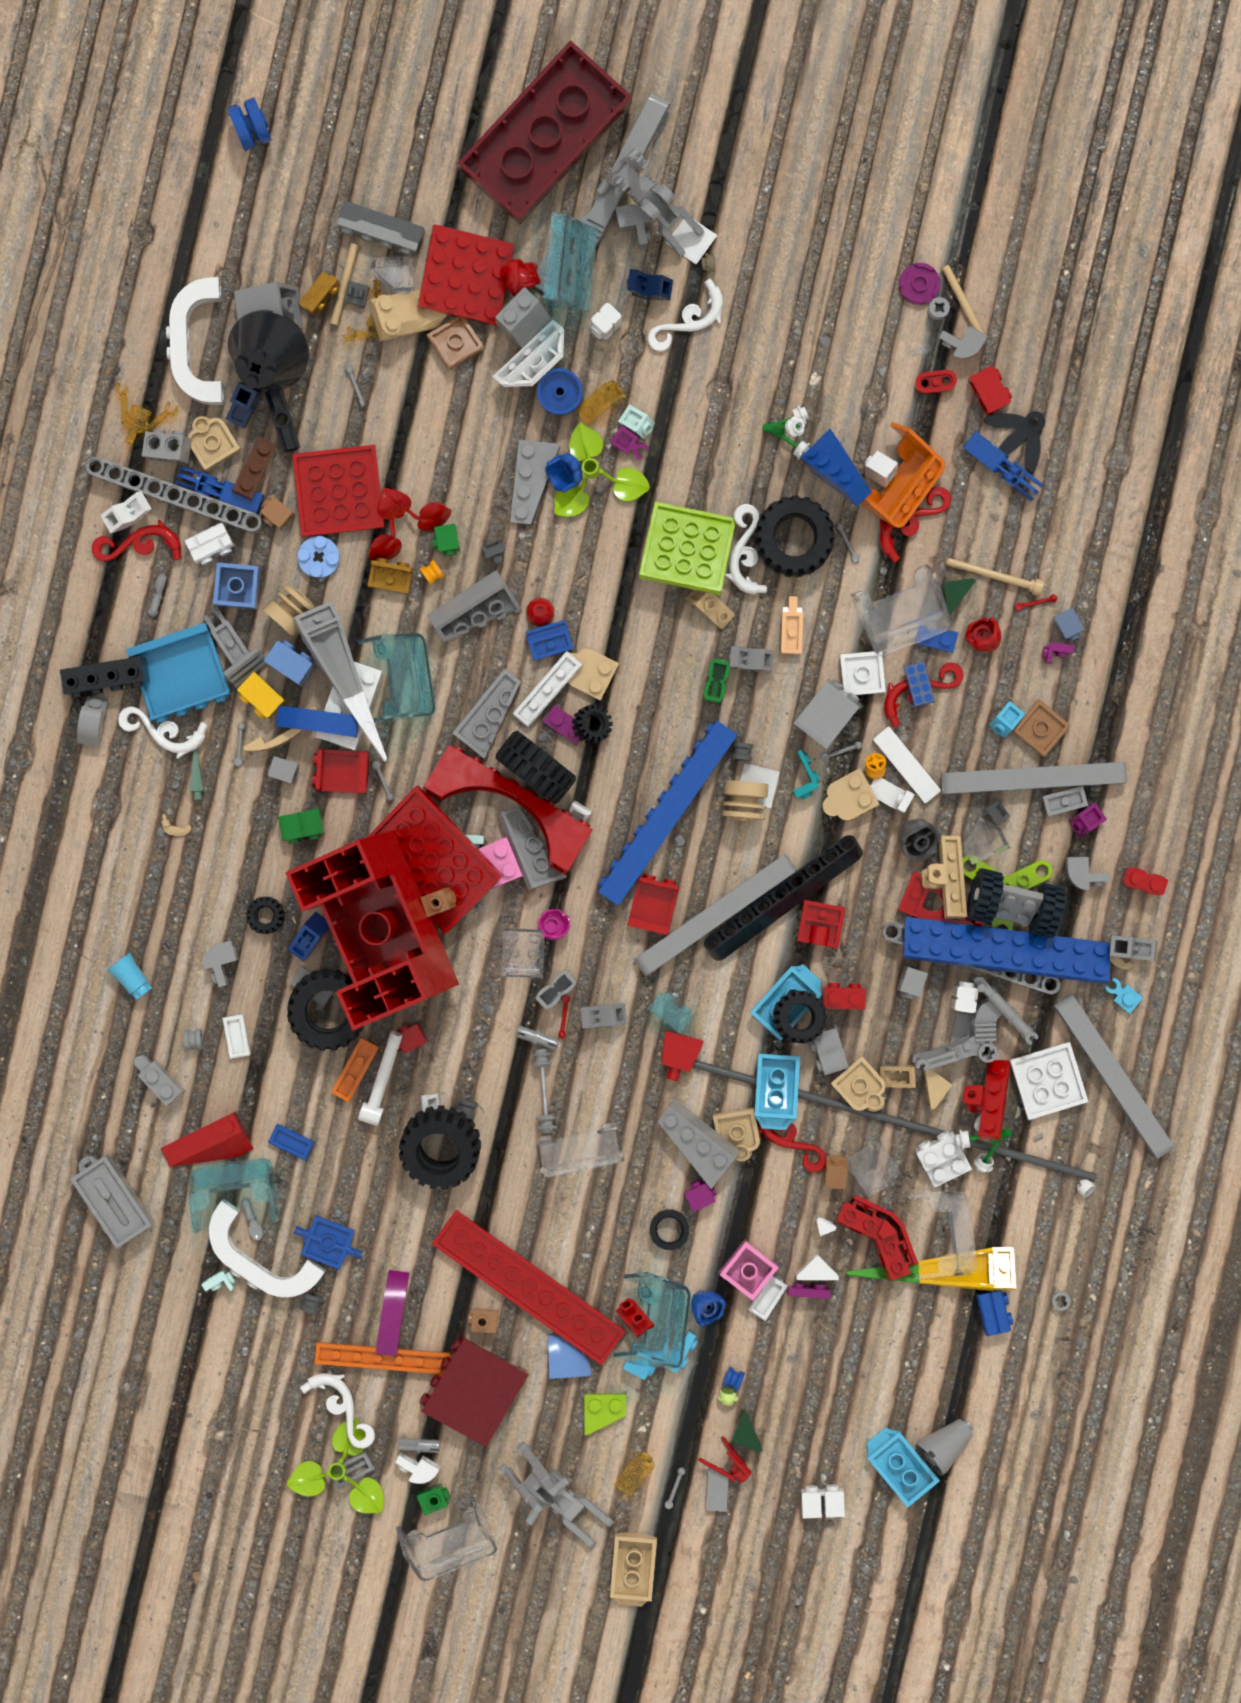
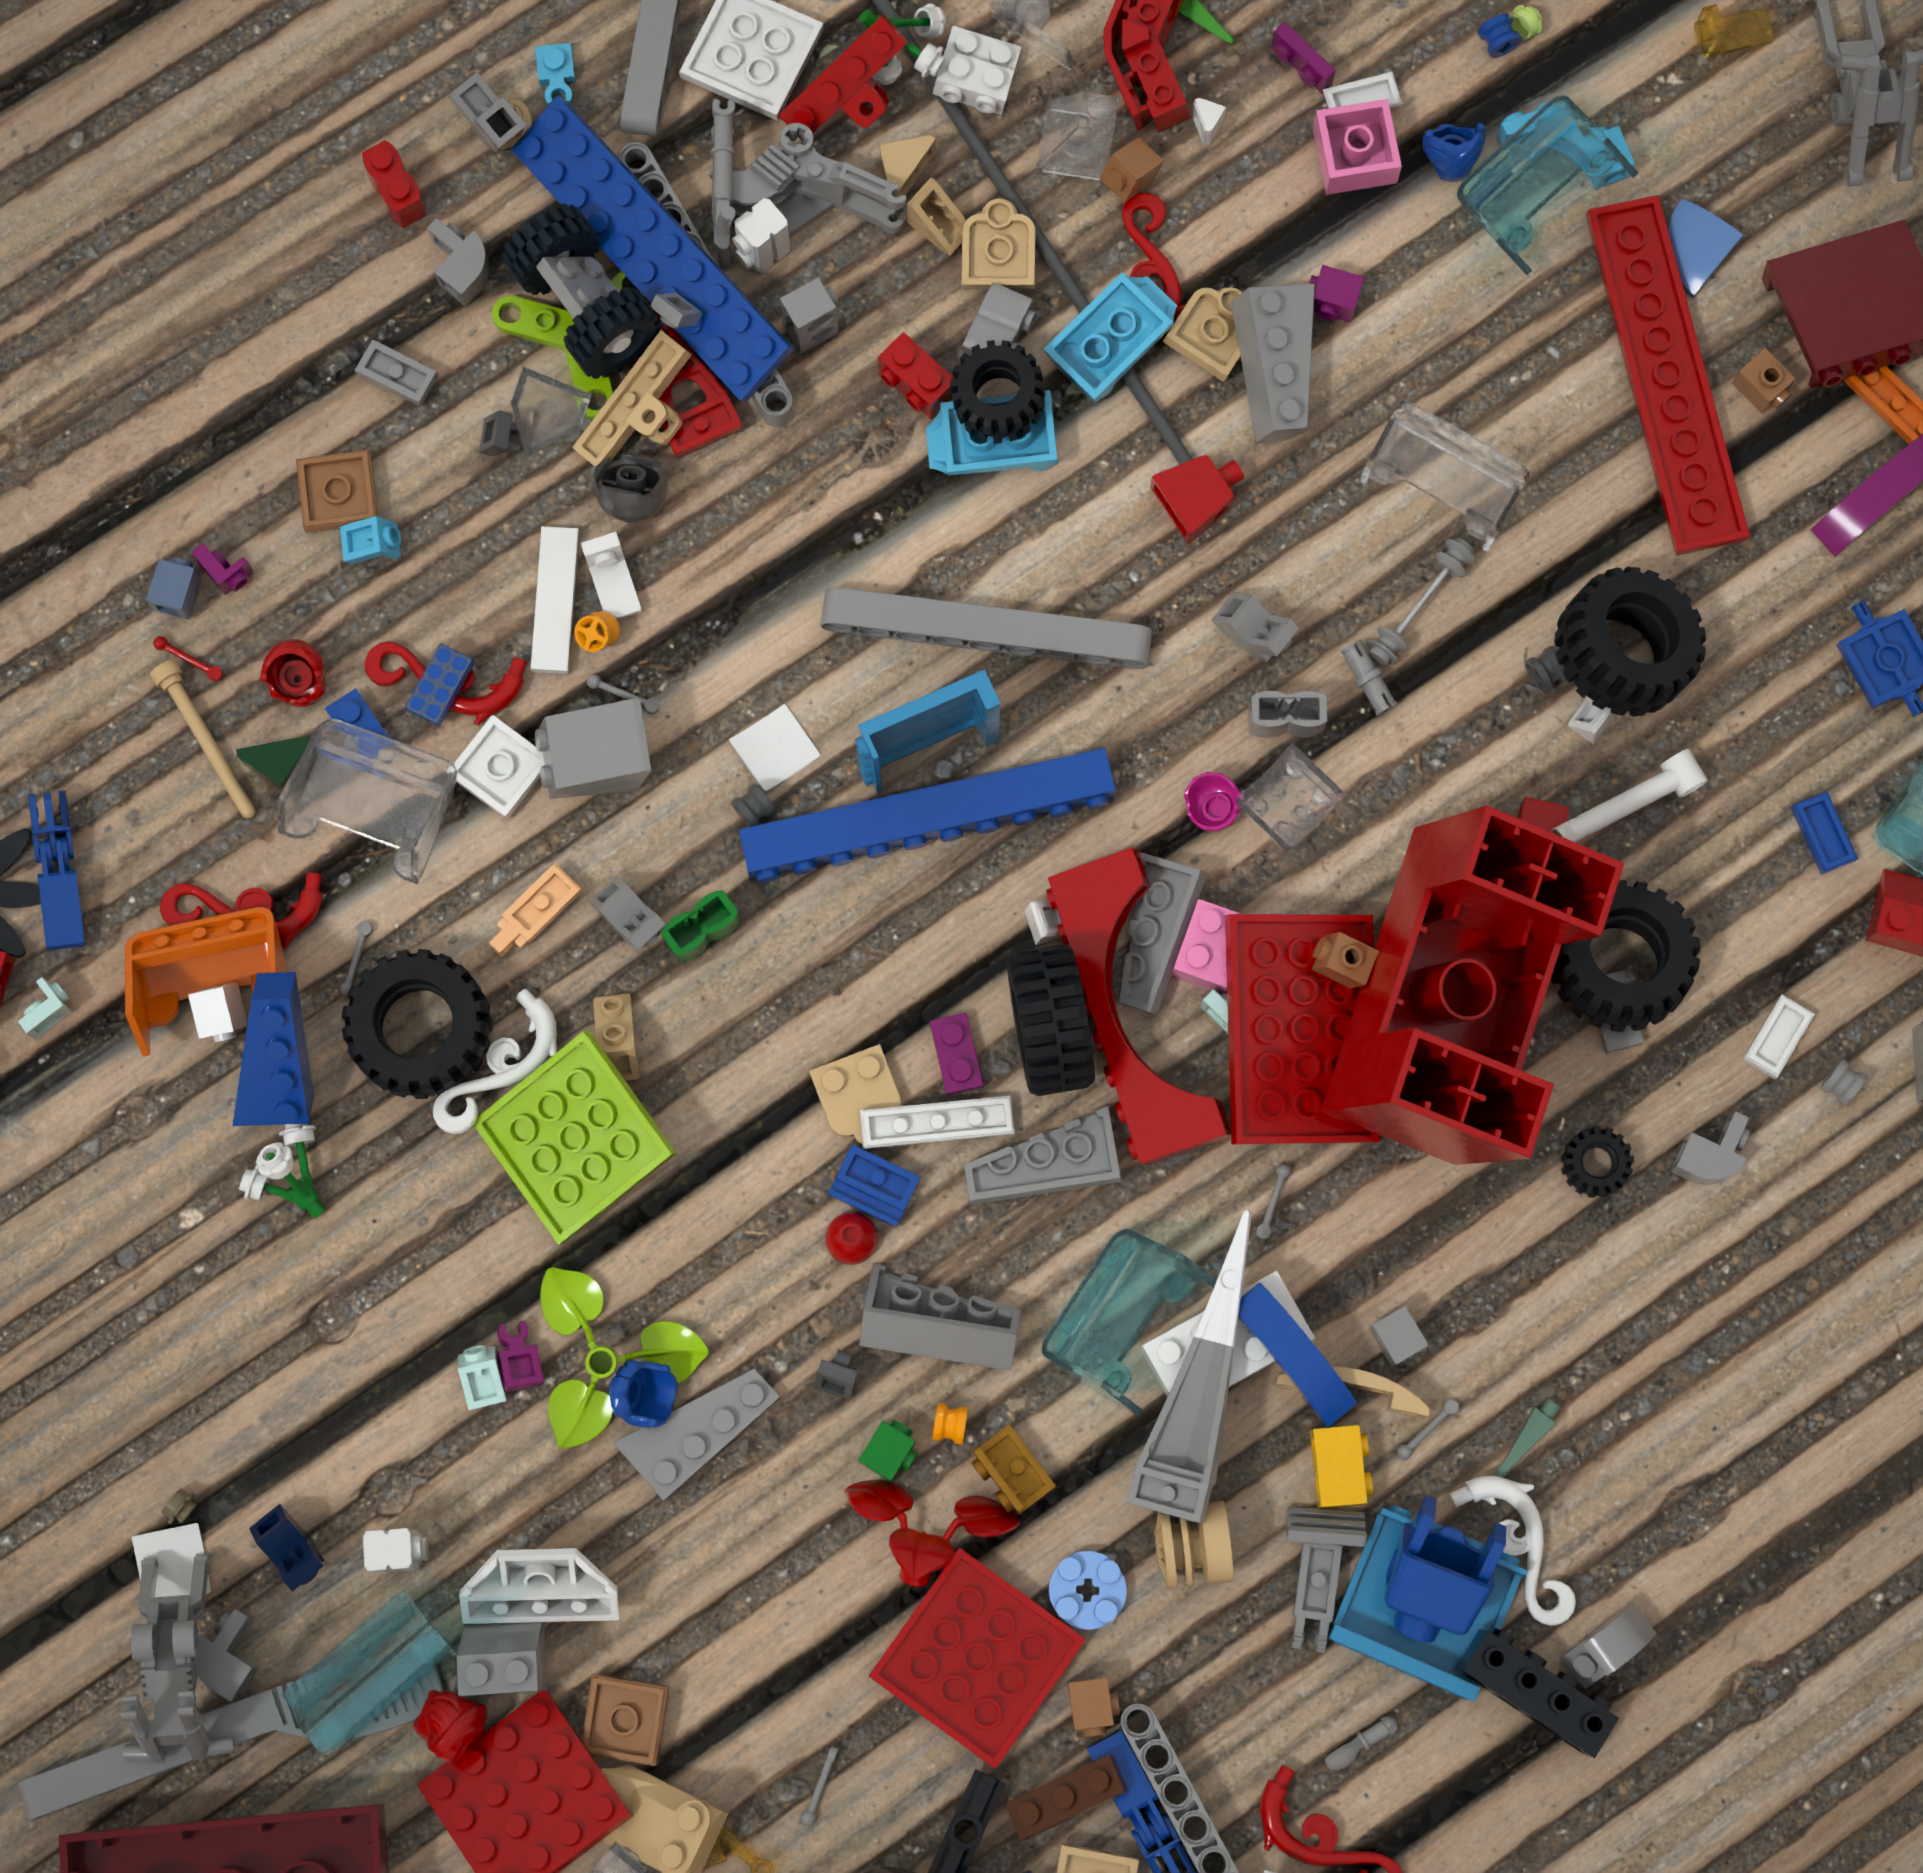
camera: 140 degrees left, 10 degrees down
medium azure plant [107,953,152,1000] -> none
tan piece [161,814,191,836] -> none
white brick [185,522,235,566] -> none
medium blue brick [213,562,261,610] -> none
medium blue brick [264,640,317,687] -> none
green brick [278,809,325,844] -> none
blue arch [287,911,330,962] -> none
red panel [312,748,370,794] -> none
orange plate [331,1037,380,1102] -> none
blue wheel [537,368,583,416] -> none
red hinge [558,995,570,1039] -> none
black tyre [572,704,613,744] -> none
clear yellow bracket [576,380,626,425] -> none
lime wing [584,1393,626,1435] -> none
red hips [615,1298,655,1338] -> none
red panel [627,874,679,935] -> none
clear light blue brick [647,991,694,1034] -> none
white plant [648,279,723,352] -> none
black tyre [650,1209,689,1250] -> none
black beam [704,835,863,961] -> none
tan wheel [722,780,769,822] -> none
teal bracket [792,750,821,800] -> none
white slope [795,1253,839,1280] -> none
red plate [797,900,846,948] -> none
tan plate [823,768,880,821] -> none
red plate [915,370,957,394] -> none
light grey beam [941,762,1127,794] -> none
magenta bracket [1069,802,1107,837] -> none
none -> light aqua bracket [18,977,72,1040]
none -> light grey plate [650,292,703,329]
none -> dark azure panel [854,669,1000,794]
none -> blue piece [1384,1495,1506,1643]

